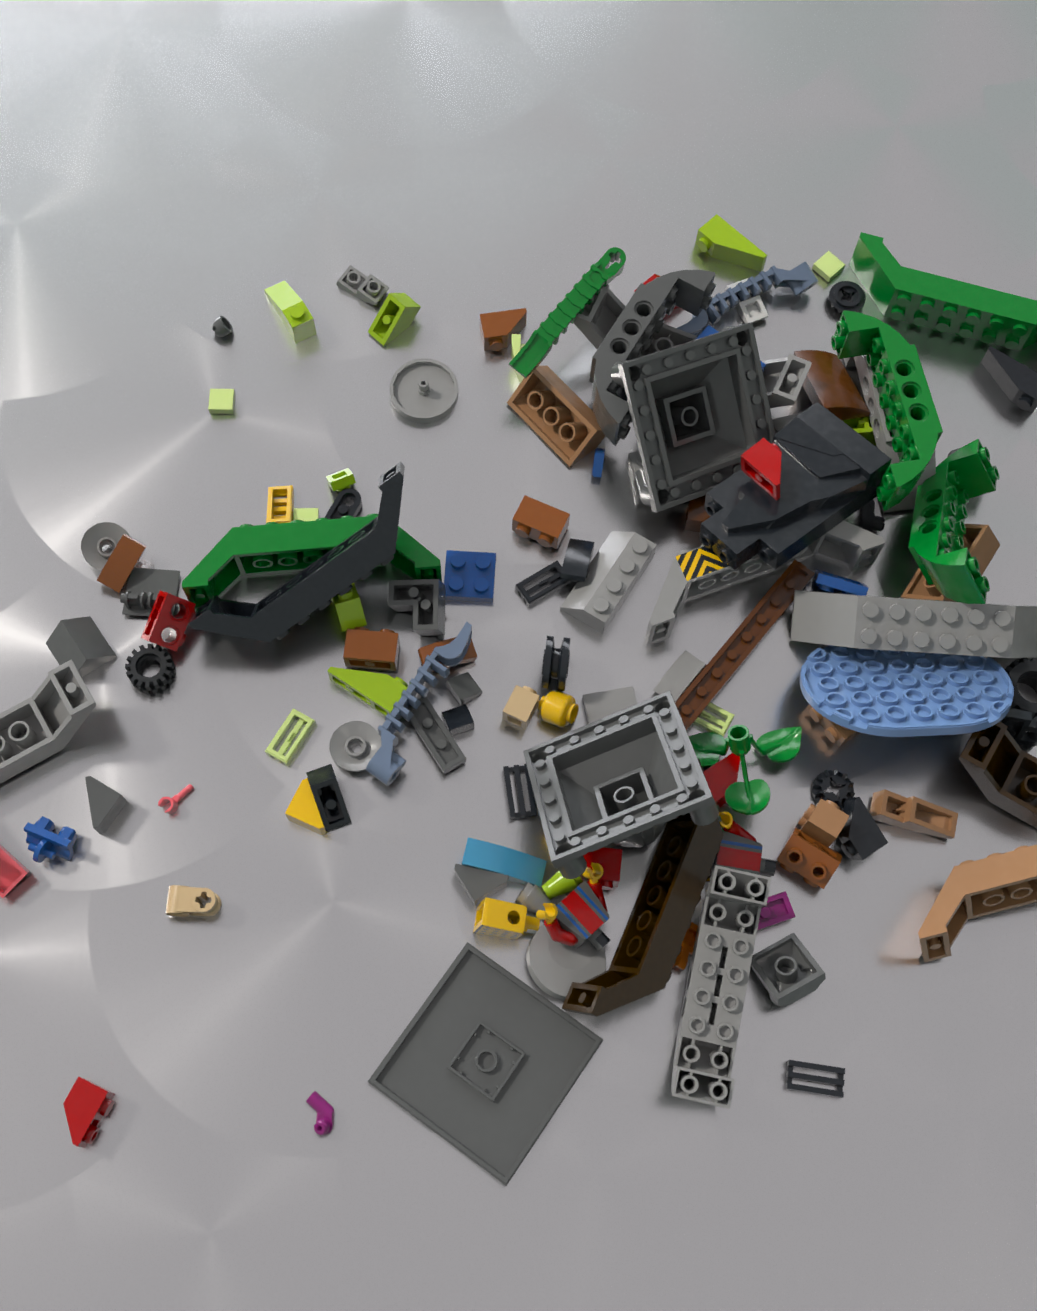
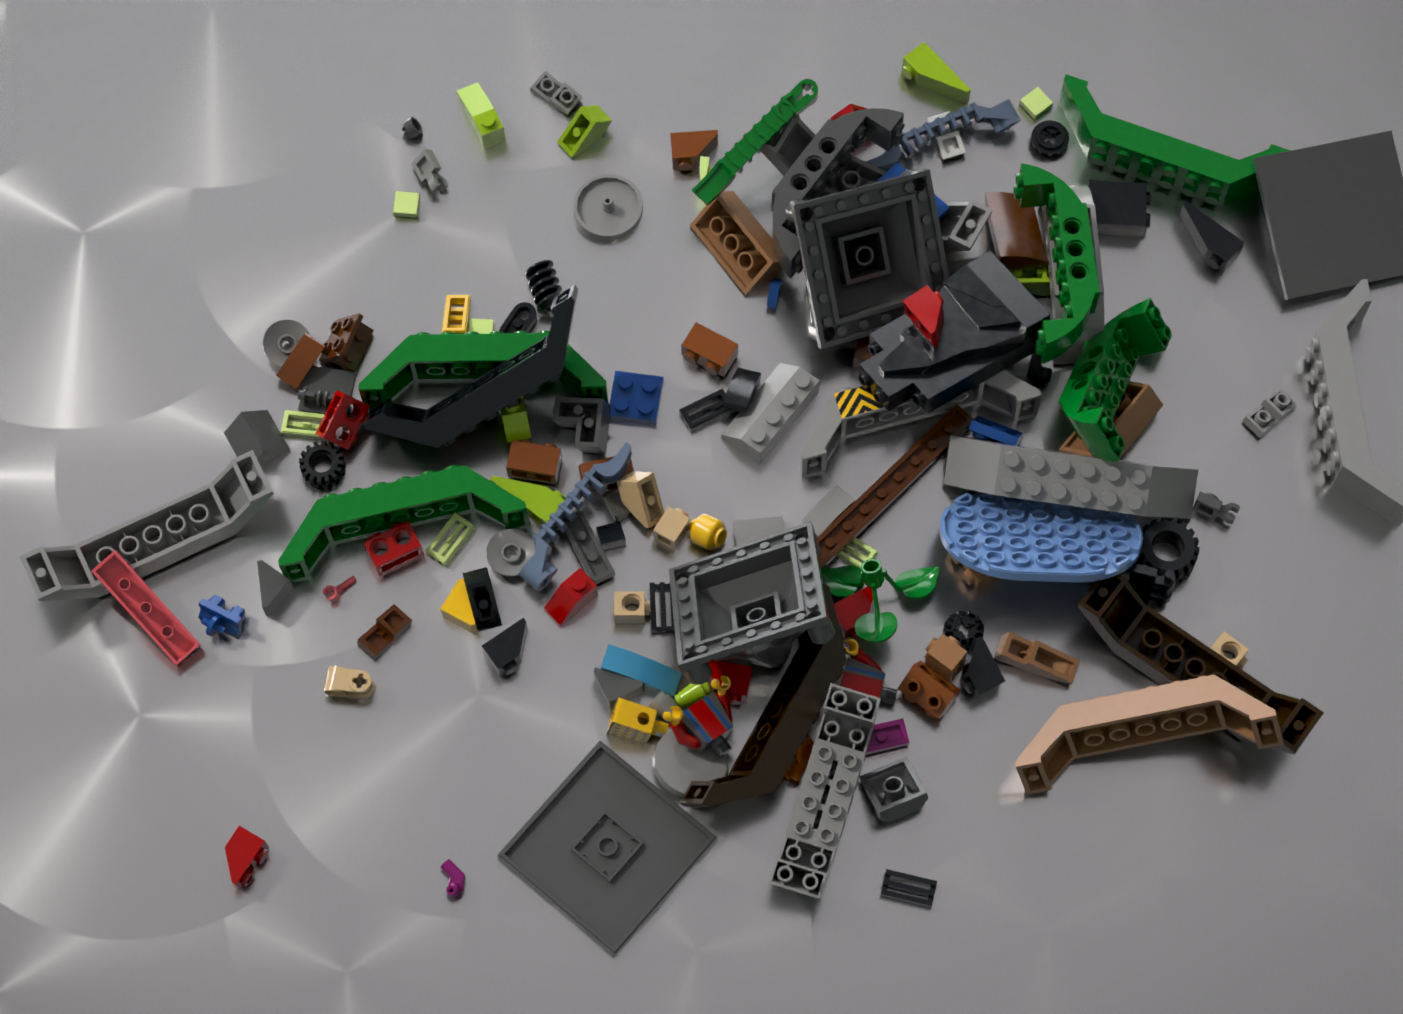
camera: 10 degrees right, 0 degrees up
lime plate [326,468,356,492] -> none
black wheel [541,636,570,691] -> none
none -> green slope [278,465,530,582]
none -> yellowish green tile [281,410,328,441]
none -> reddish brown bracket [319,313,374,372]
none -> reddish brown slope [357,604,412,660]
none -> red brick [363,521,424,576]
none -> light grey plate [411,149,448,192]
none -> black slope [482,618,528,677]
none -> black piece [525,260,562,315]
none -> red slope [544,568,598,627]
none -> tan brick [614,591,650,624]
none -> tan slope [616,471,664,528]
none -> black brick [1087,180,1151,237]

